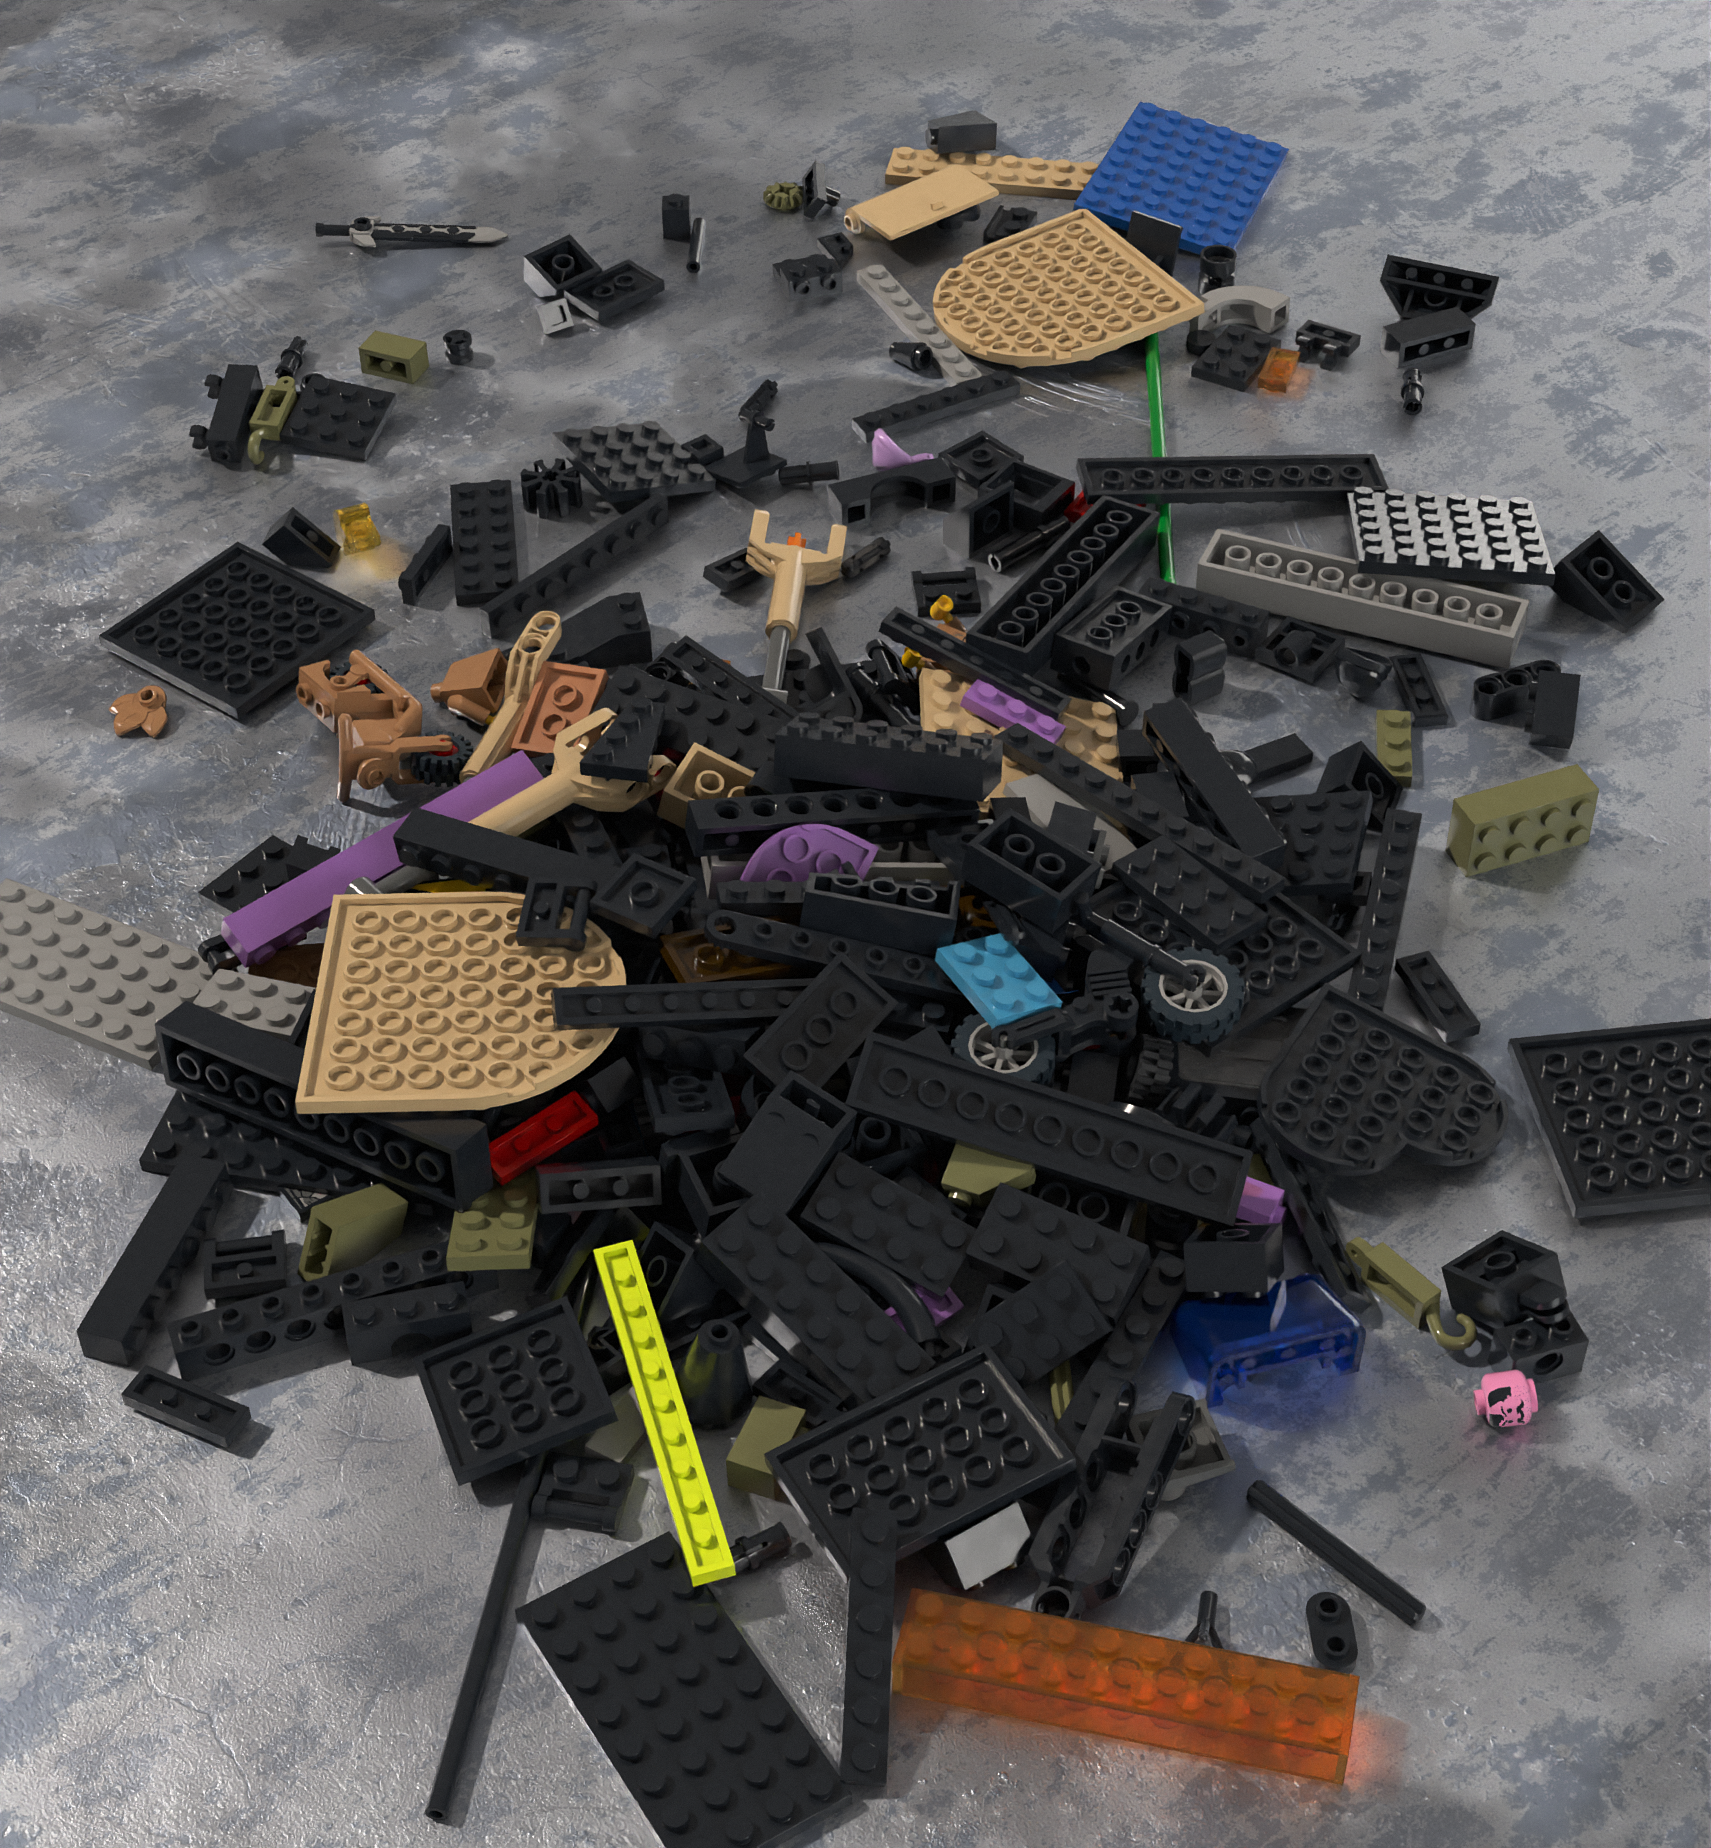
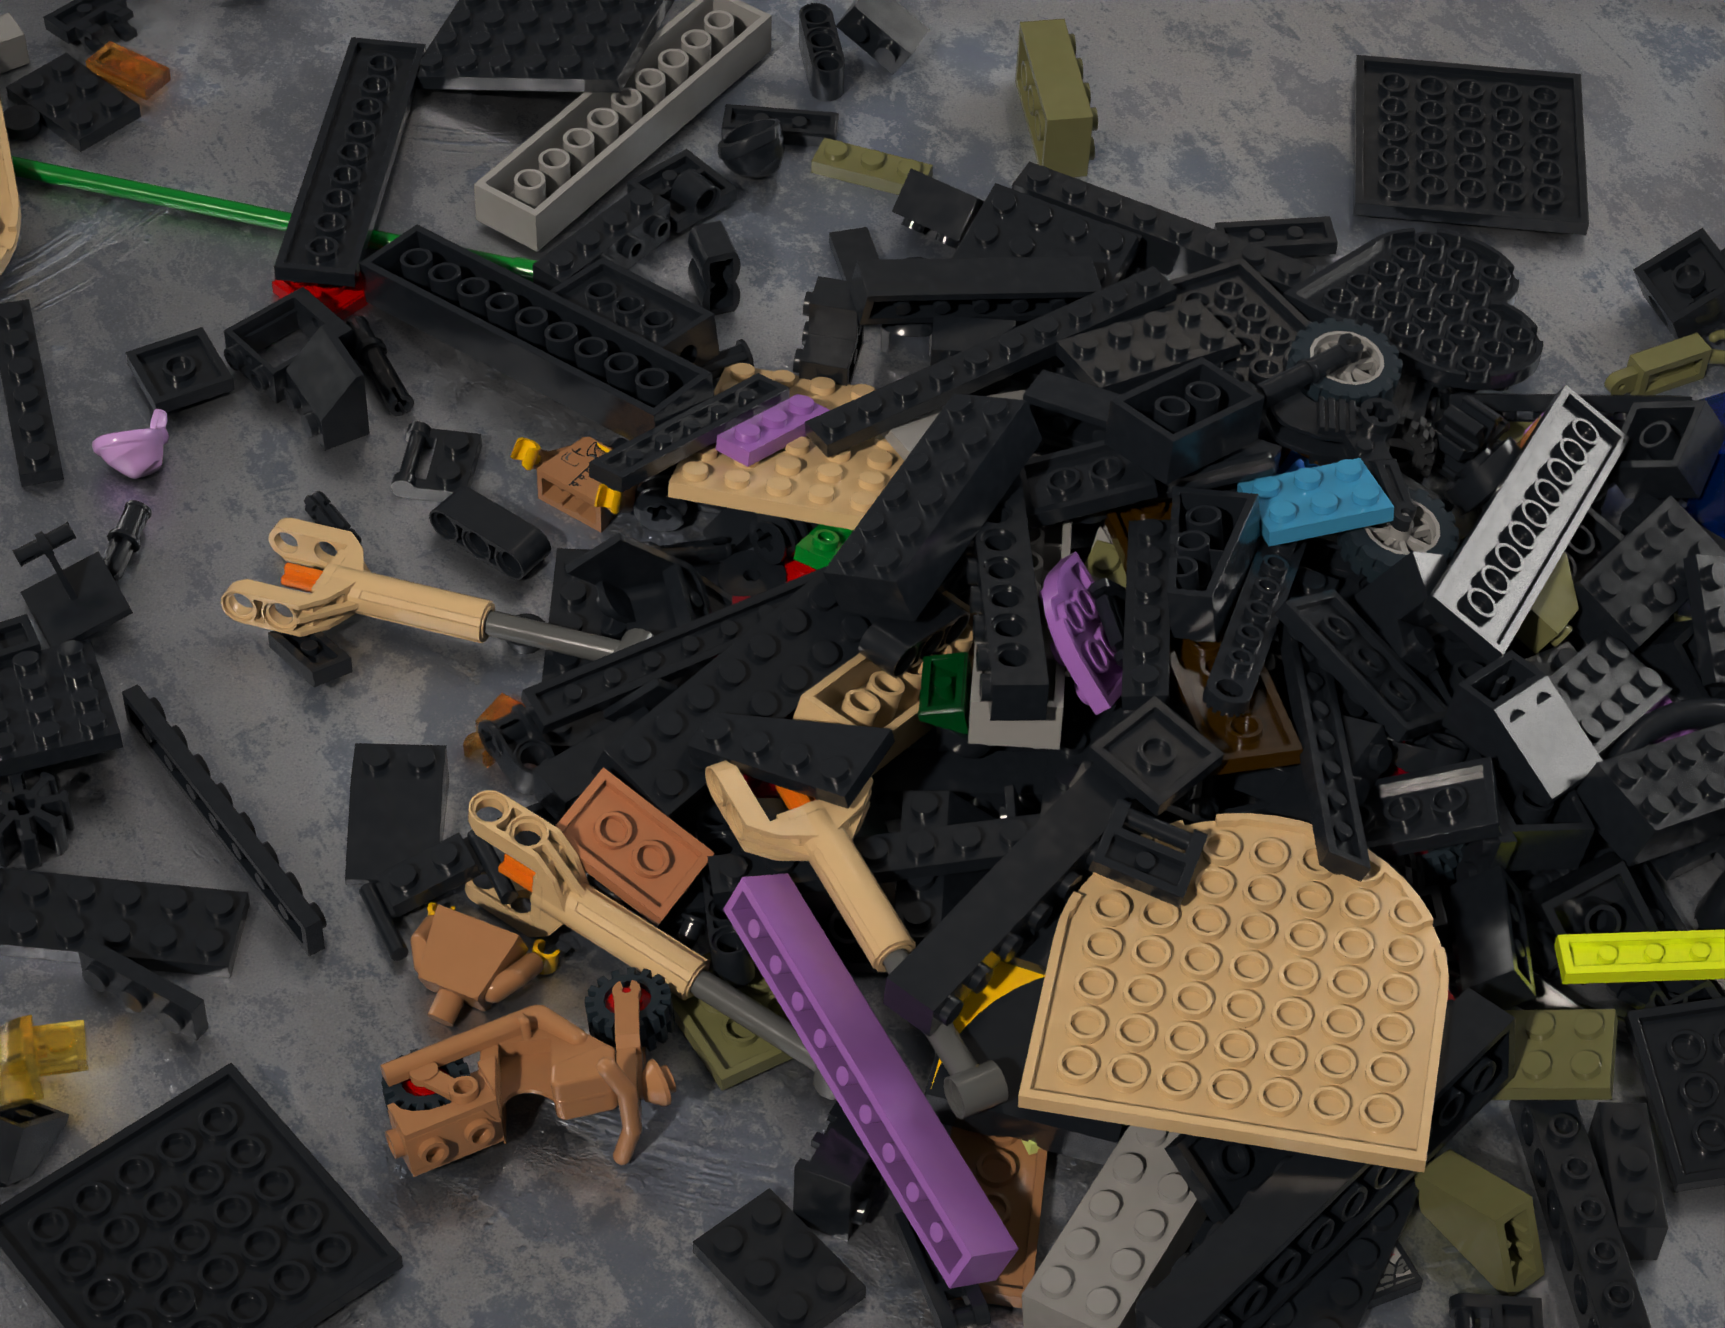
camera: 80 degrees left, 5 degrees up
black arch [828,457,956,529] -> none
black plate [865,639,920,714] -> none
none -> black beam [429,486,551,580]

